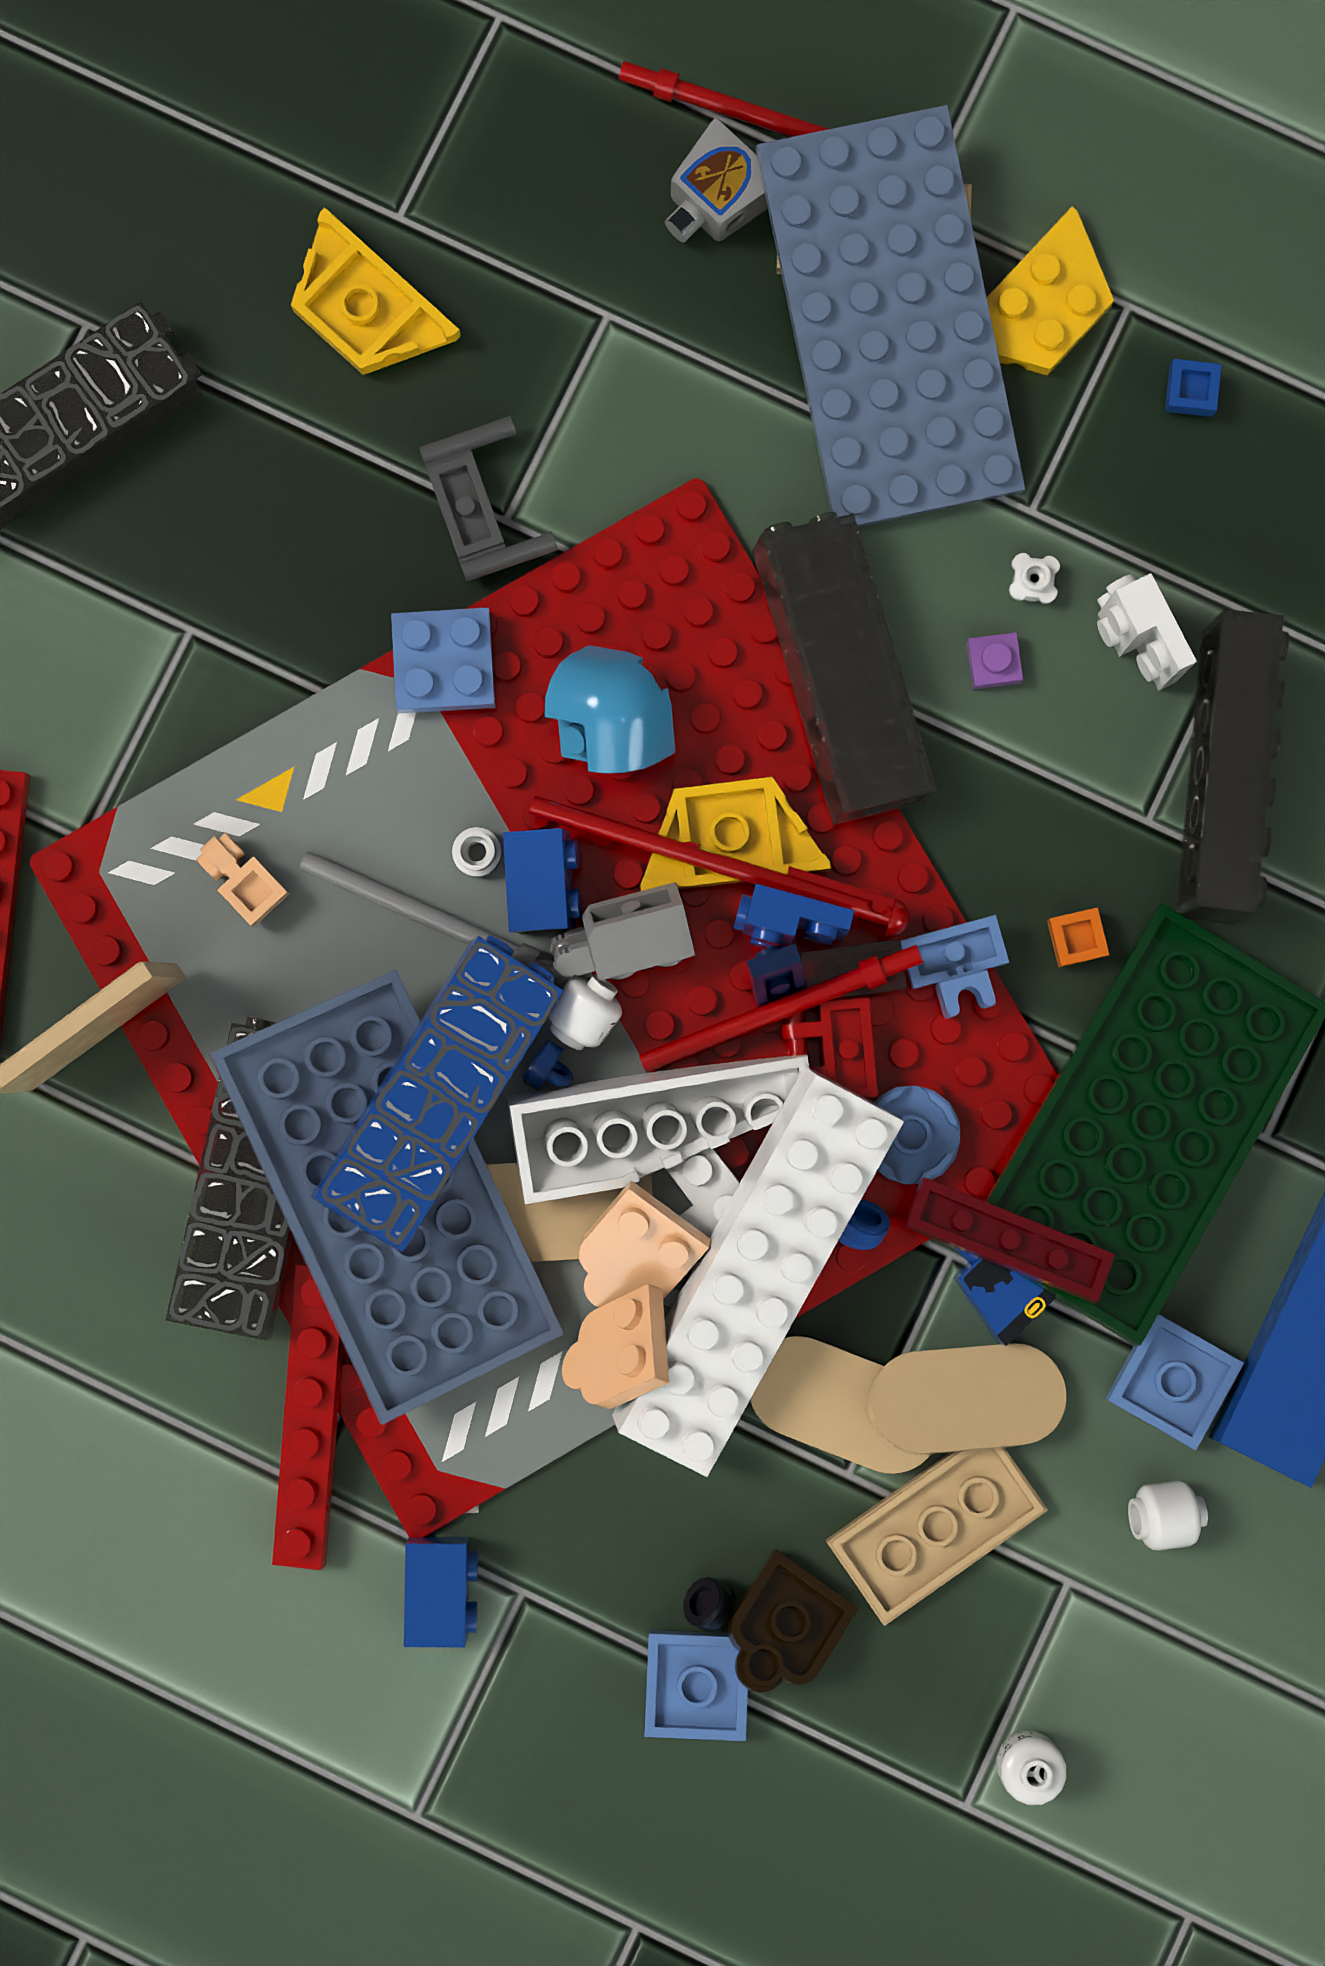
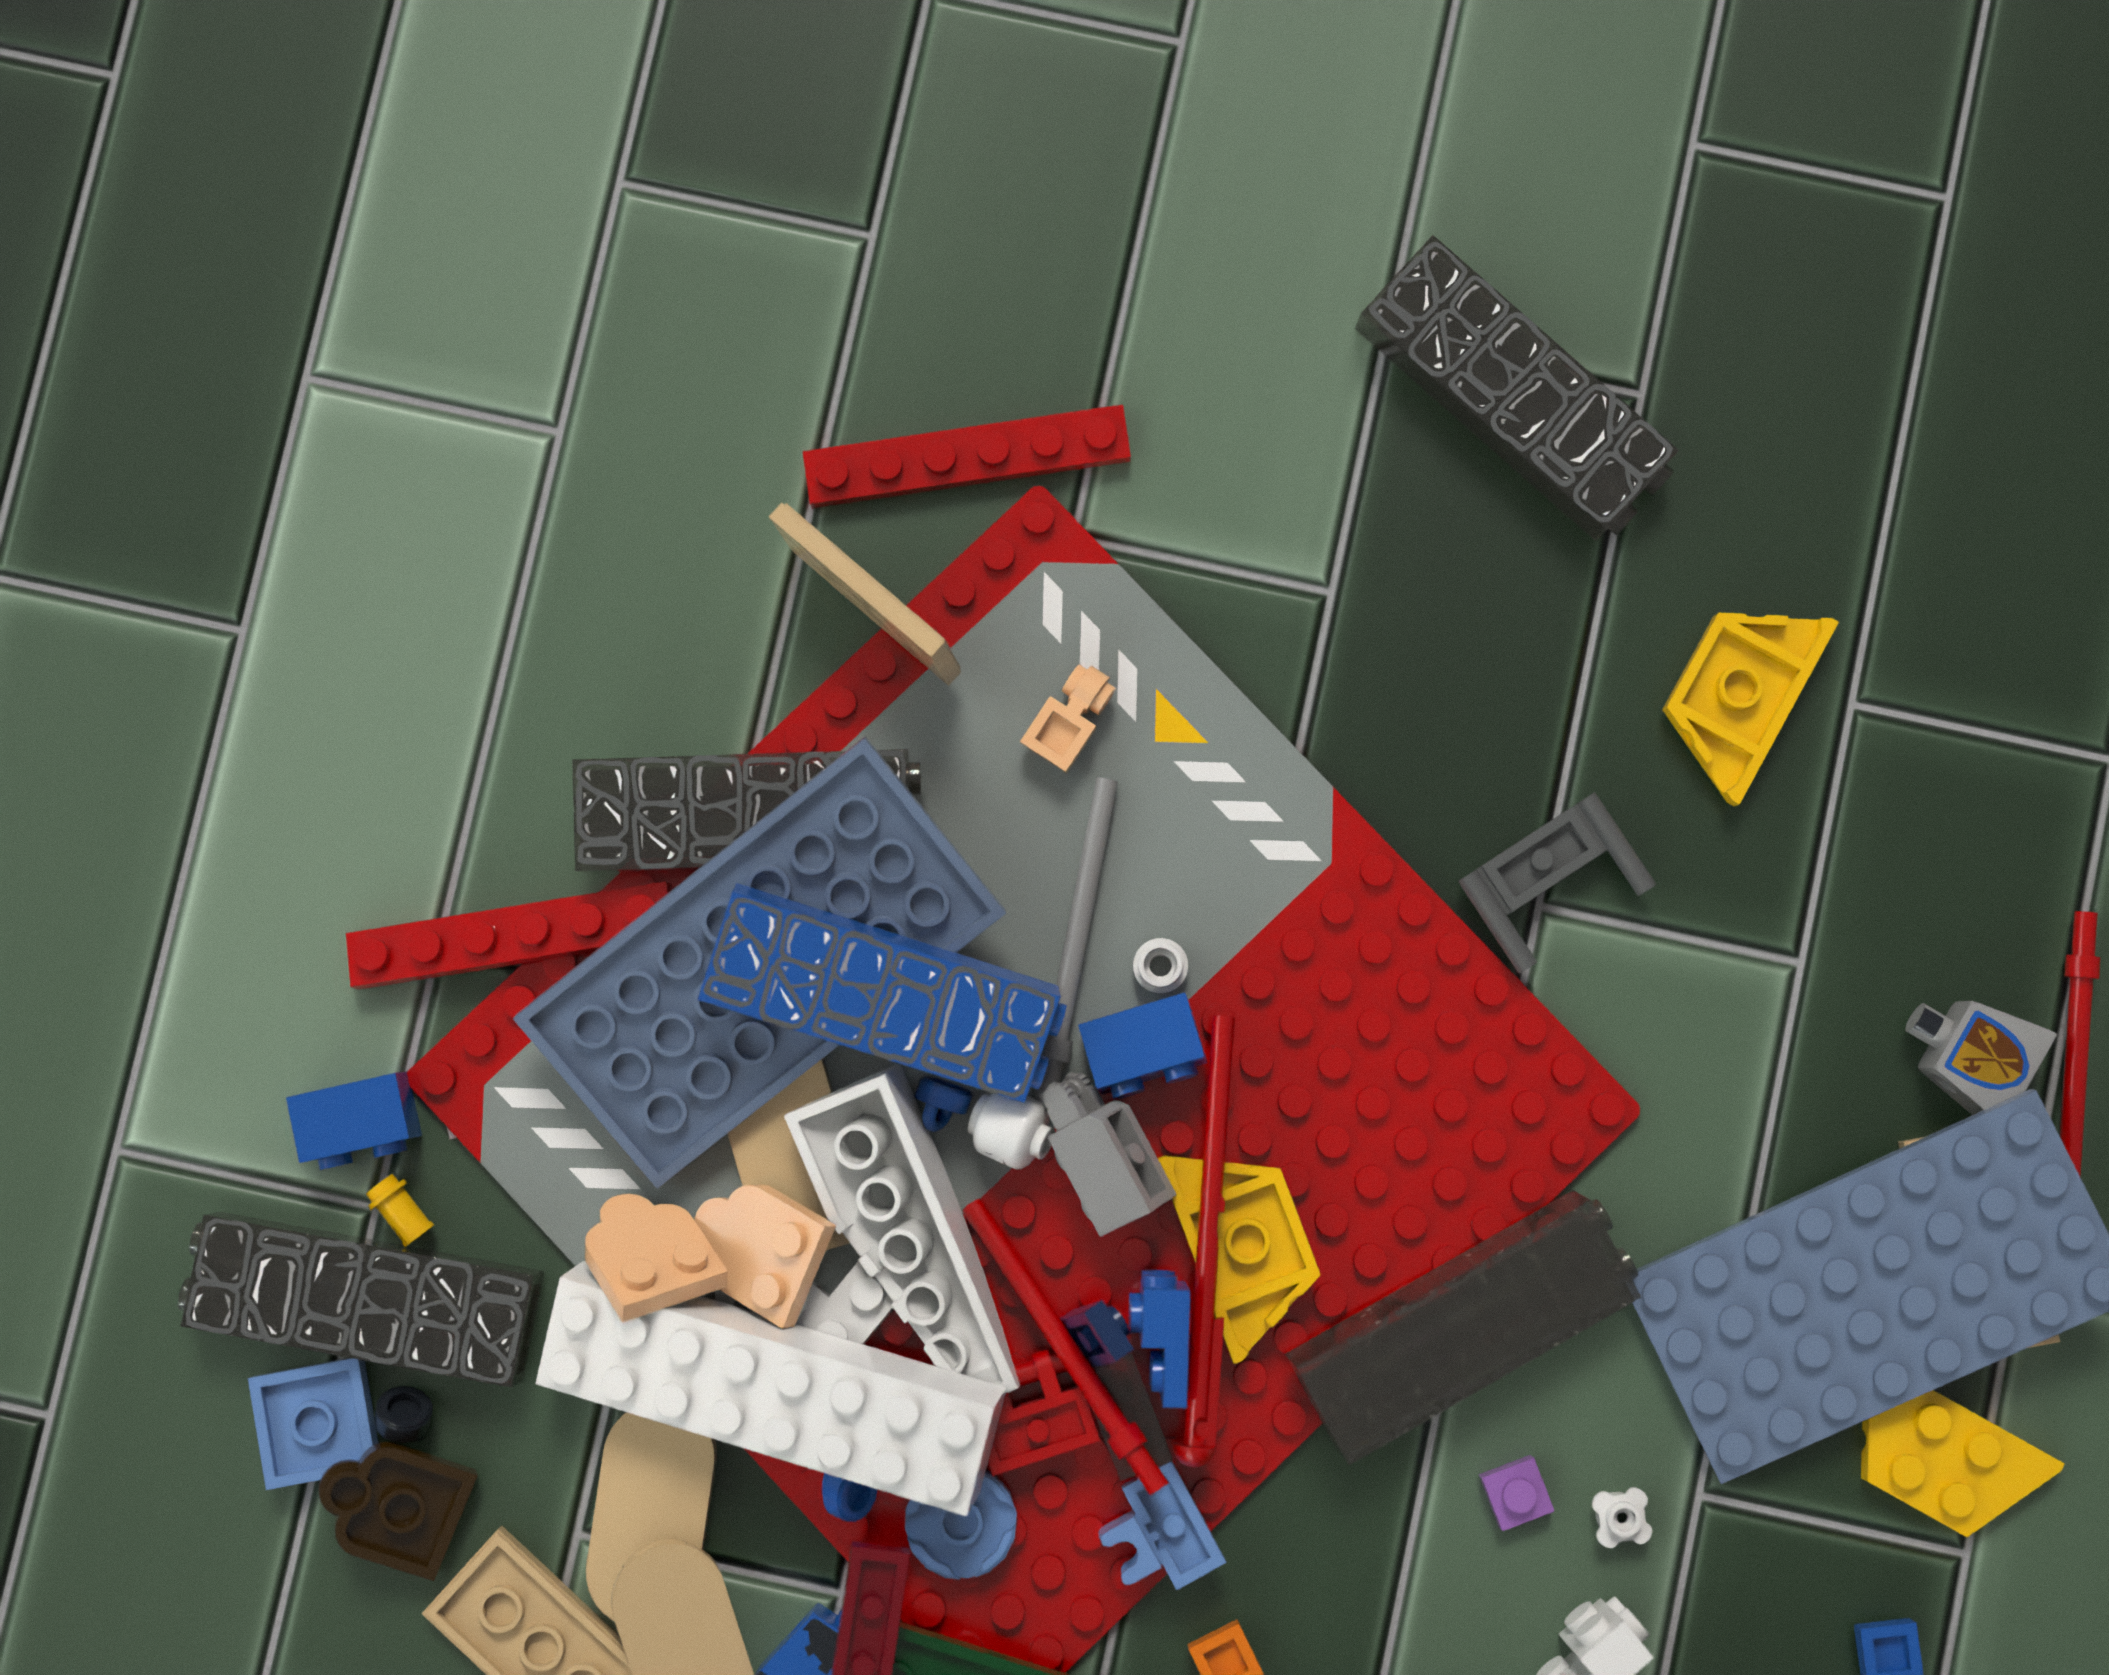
camera: 80 degrees right, 0 degrees up
medium blue plate [391,608,496,714] -> none
dark azure brick [545,645,675,773] -> none
none -> clear smoke brick [178,1212,544,1388]
none -> yellow pin [366,1174,434,1247]

